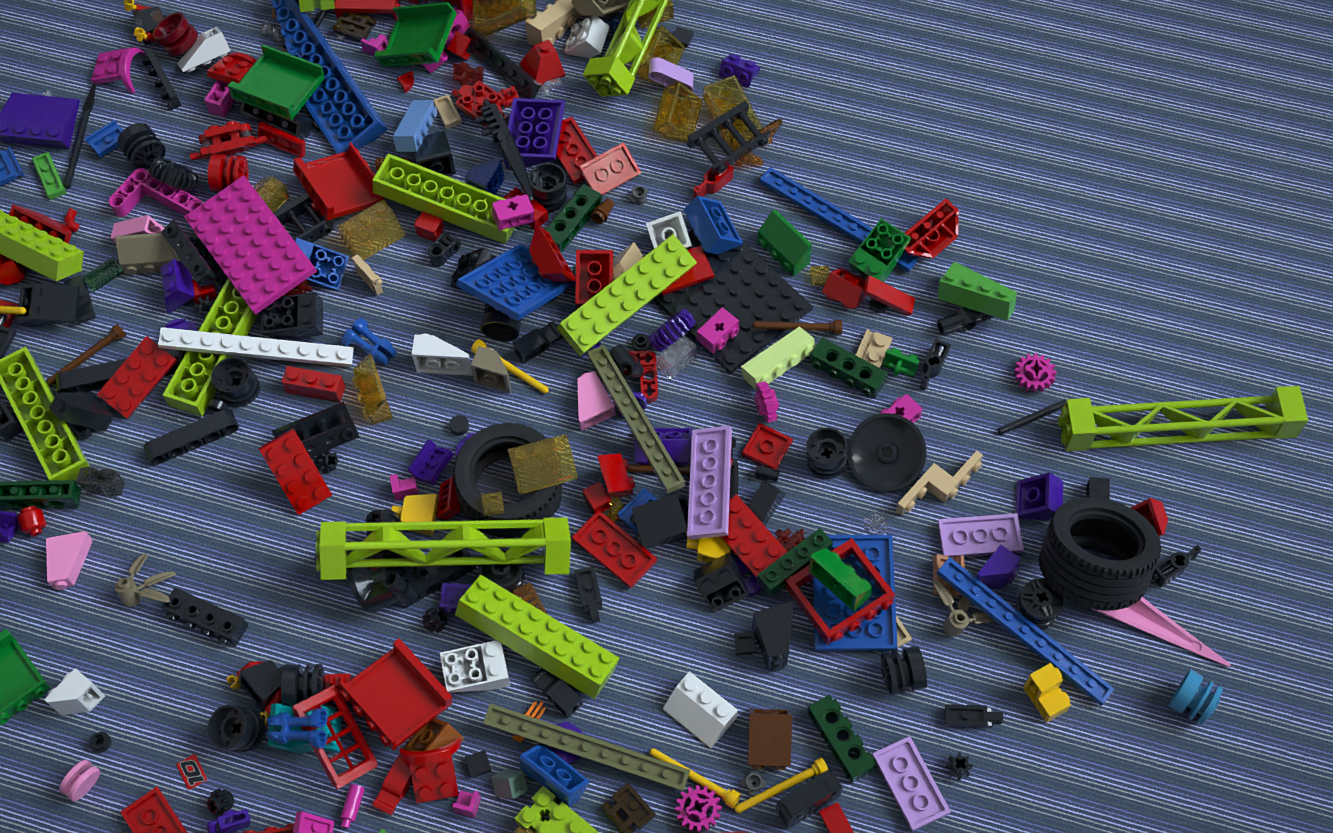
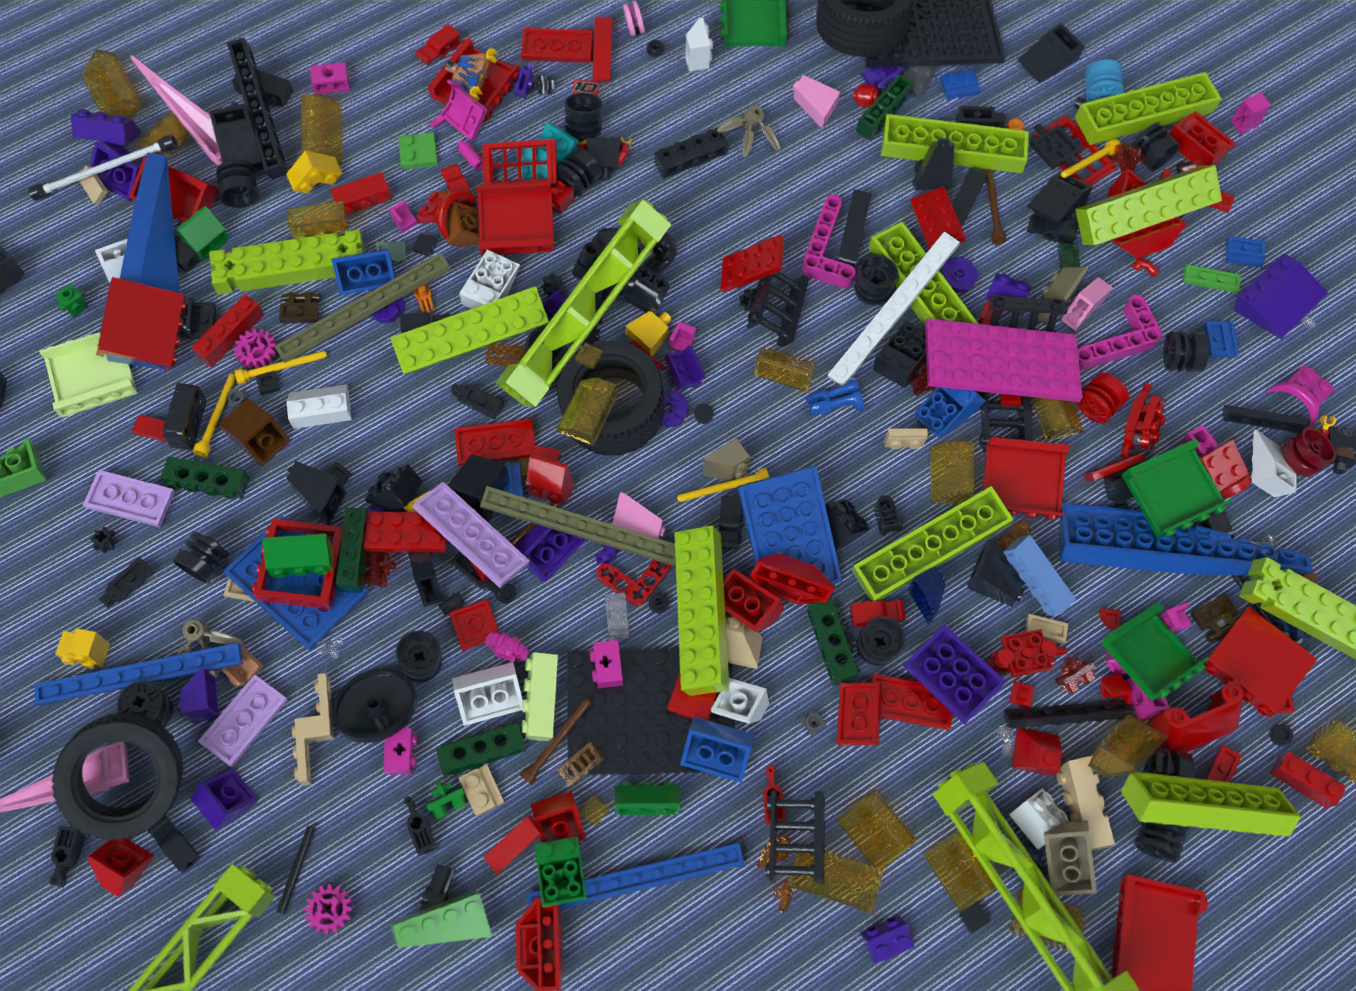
camera: 125 degrees right, 5 degrees up
black piece [63,83,96,189] -> none
clear smoke brick [76,467,125,496] -> none
black gear [149,157,199,192] -> none
black gear [195,295,216,318] -> none
blue piece [267,708,328,749] -> none
red brick [281,366,346,403] -> none
white slope [412,334,473,376] -> none
red brick [414,212,444,242] -> none
black piece [475,101,533,201] -> none
dark pink brick [492,194,534,231] -> none
reddish brown cone [591,198,615,224] -> none
black piece [609,344,644,380] -> none
lavender beam [648,57,694,94] -> none
dark purple gear [648,309,696,352] -> none
none -> black tile [256,371,280,396]
none -> white slope [452,662,523,726]
none -> clear orange slope [557,742,605,787]
none -> red slope [593,17,612,82]
none -> dark pink beam [802,195,855,288]

